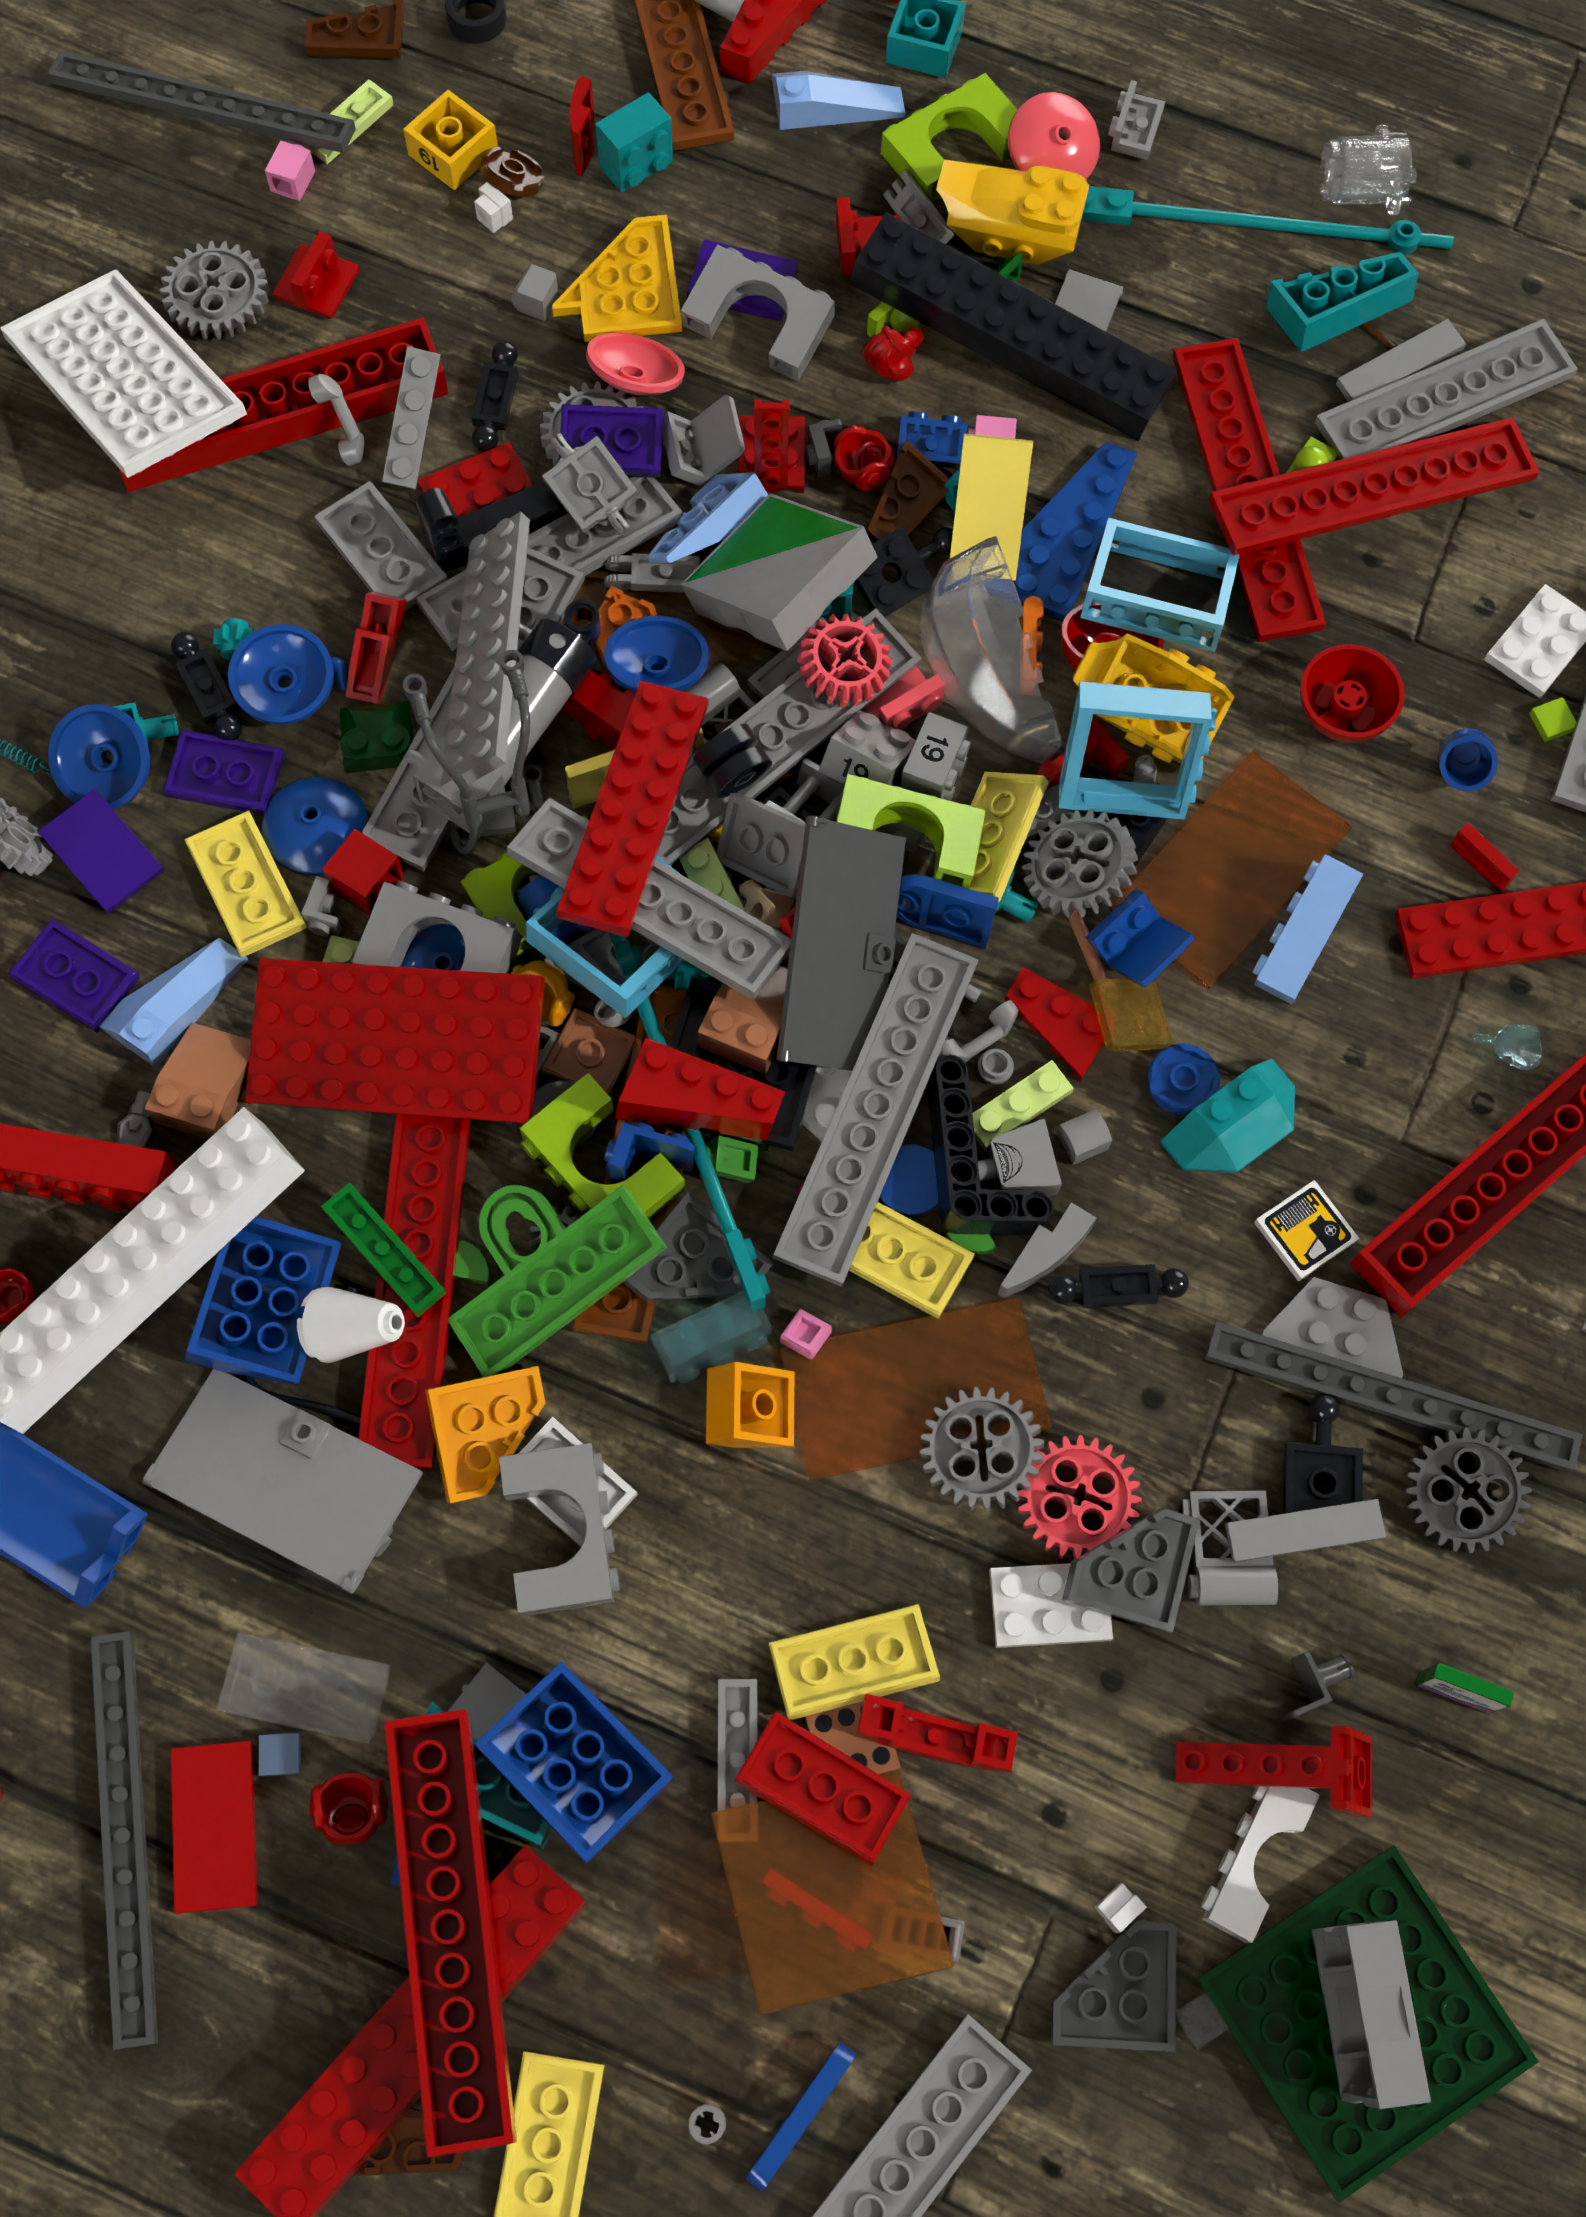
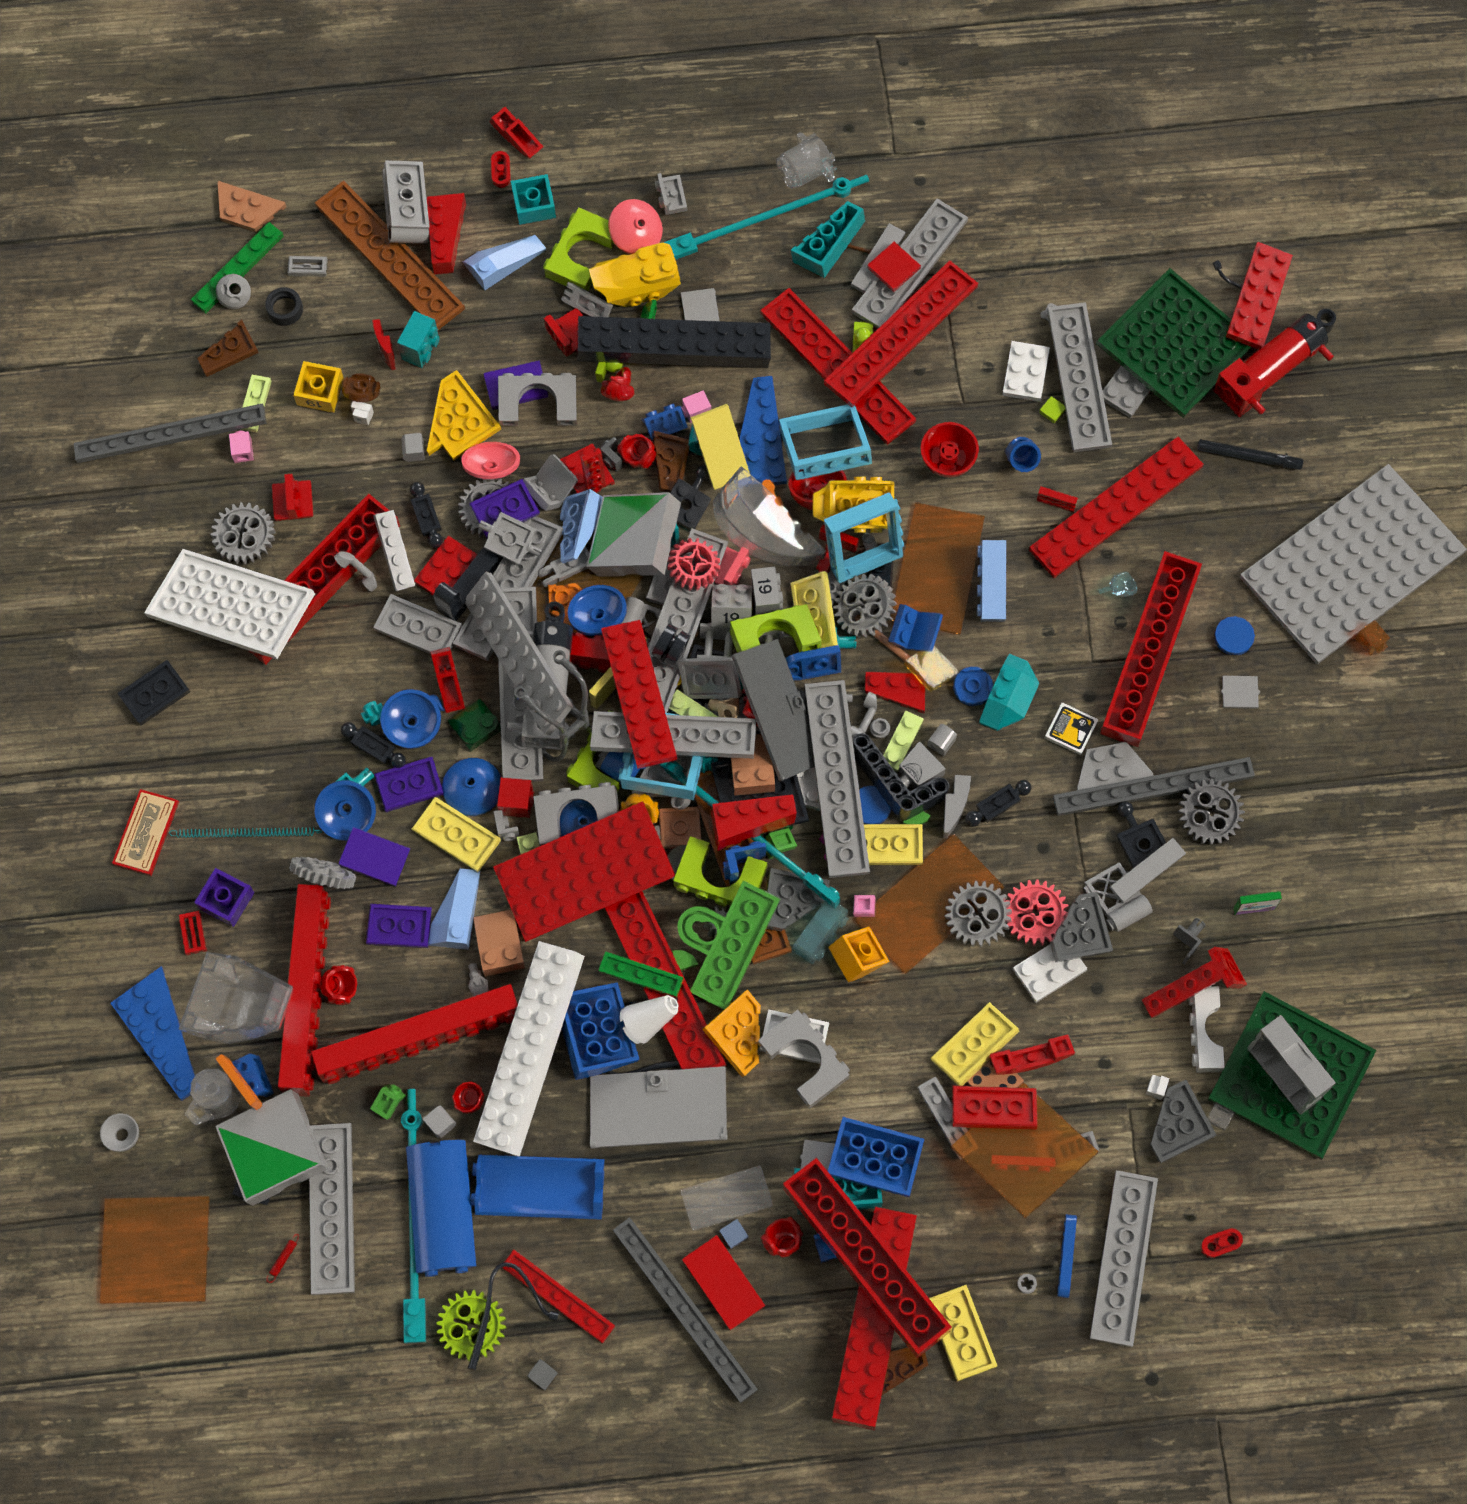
camera: 25 degrees left, 0 degrees up
none -> red tile [867,241,921,292]

